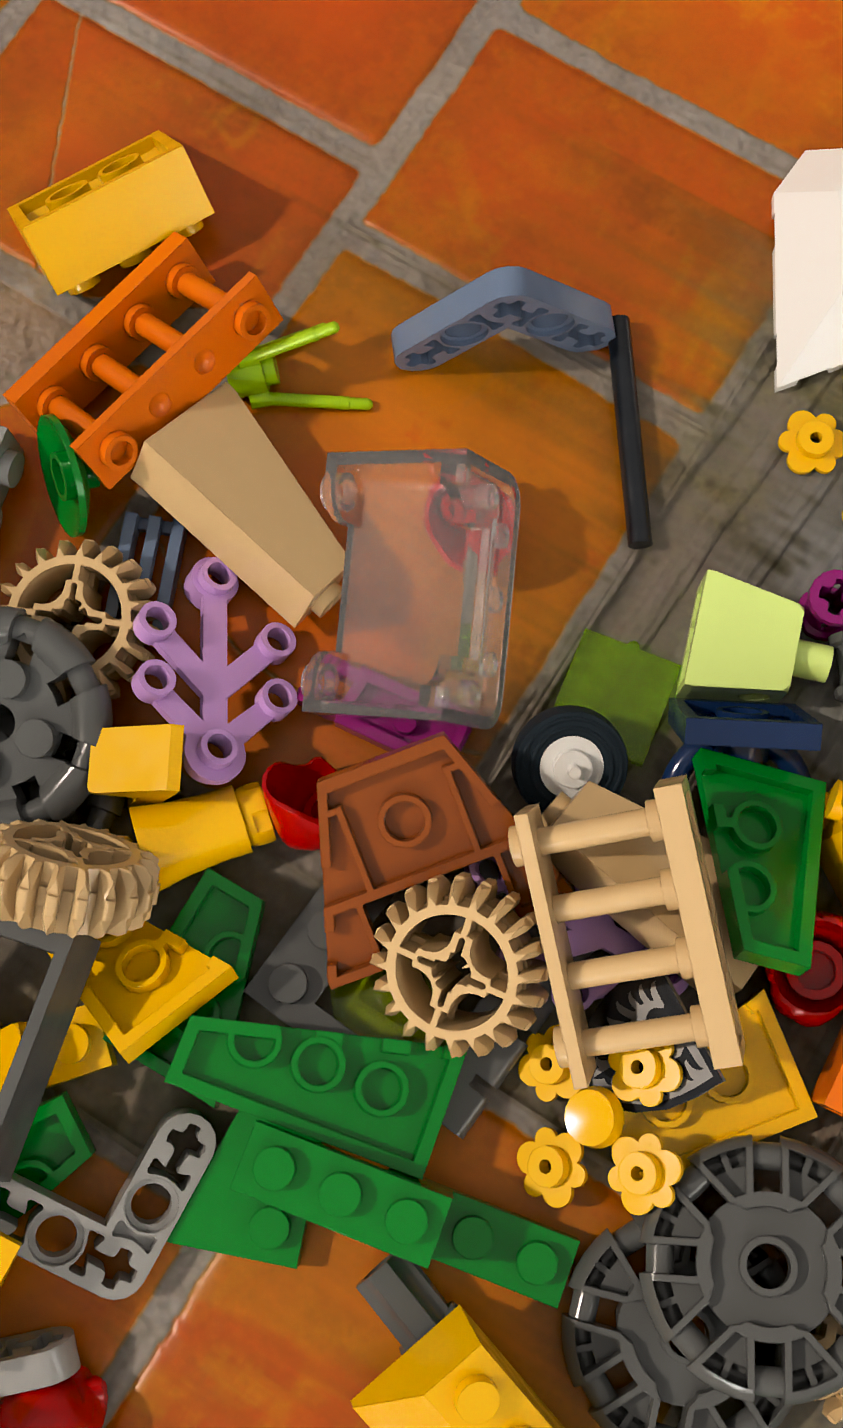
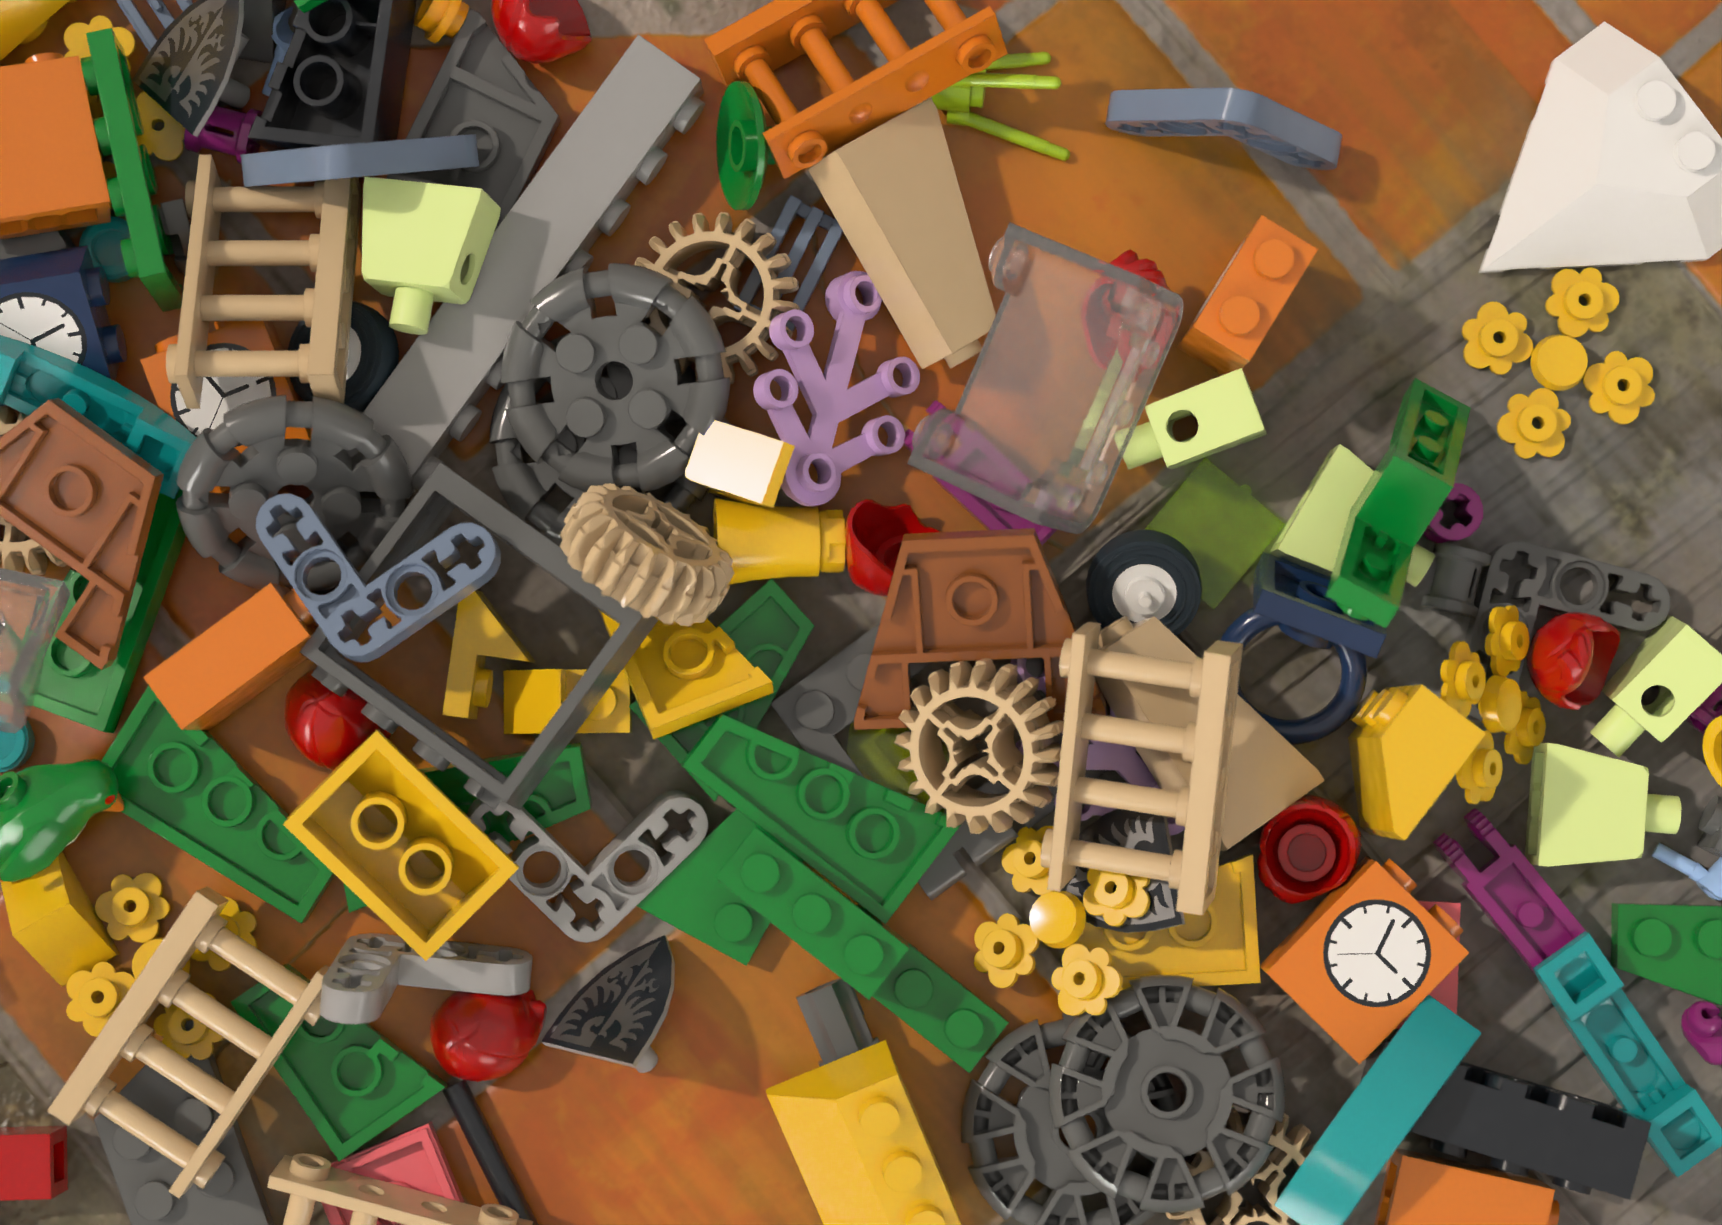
camera: 10 degrees right, 10 degrees up
black bar [608,315,653,549] -> none
green wing [692,748,827,976] -> none
none -> shield [541,935,675,1073]
none -> yellowish green torso [1115,368,1267,470]
none -> orange brick [1176,215,1318,375]
none -> green bracket [1326,378,1471,628]

